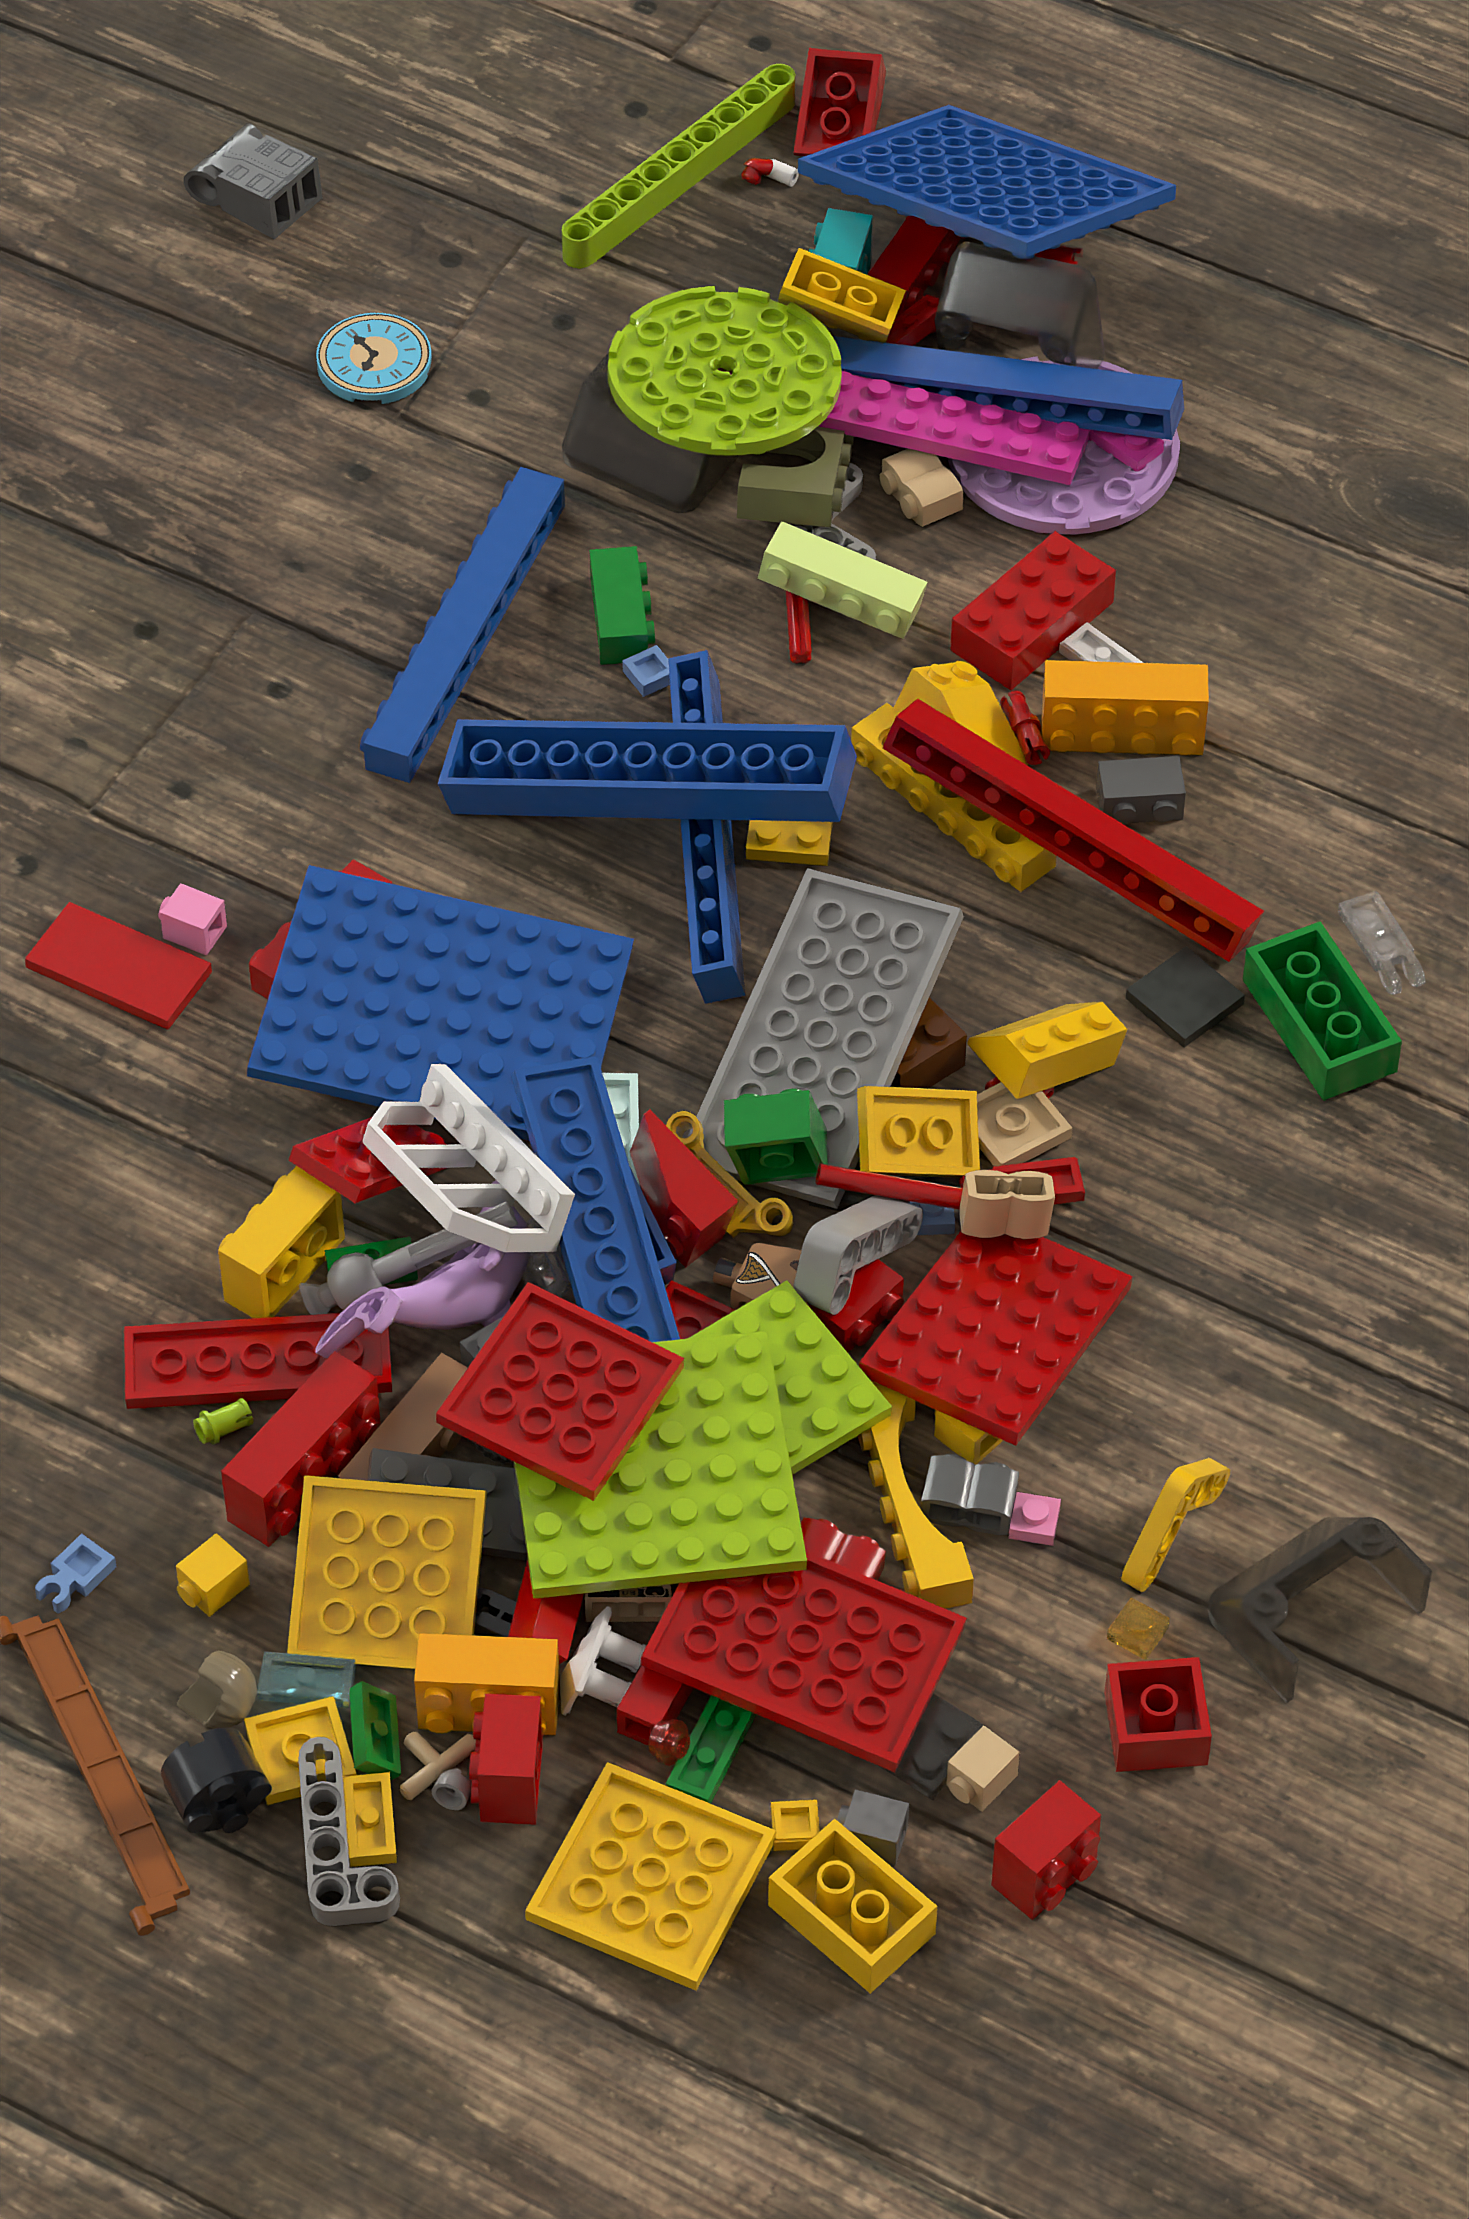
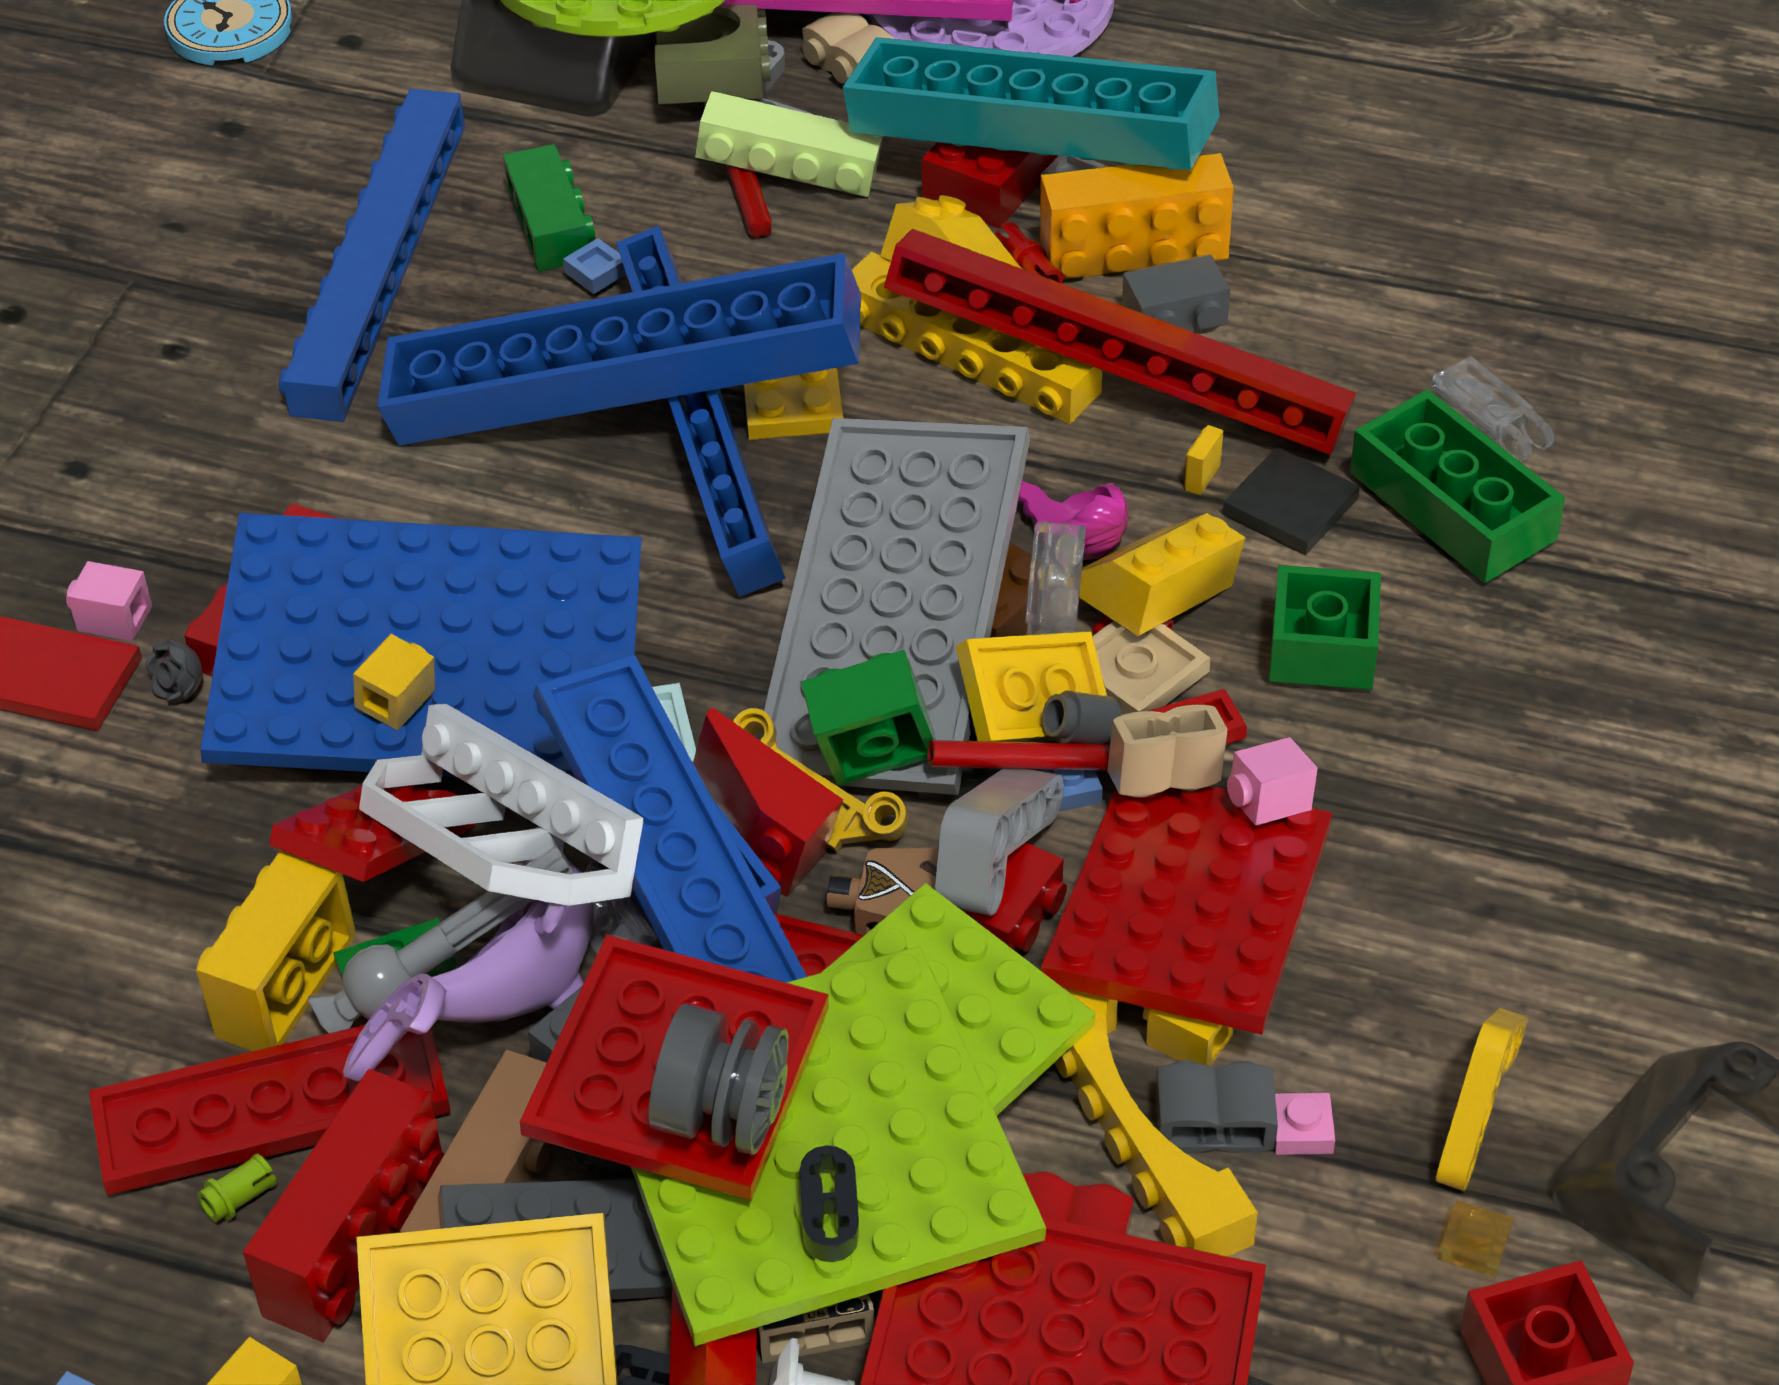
camera: 10 degrees left, 5 degrees down
none -> dark grey plate [145,639,202,703]
none -> yellow brick [353,634,435,730]
none -> dark grey wheel [649,1003,789,1155]
none -> black beam [800,1145,859,1262]
none -> teal brick [843,37,1220,170]
none -> dark pink hair [1018,481,1129,560]
none -> clear hinge [1025,521,1086,635]
none -> dark grey brick [1042,690,1123,744]
none -> yellow tile [1184,425,1223,496]
none -> bright pink brick [1227,737,1318,826]
none -> green brick [1269,565,1381,690]

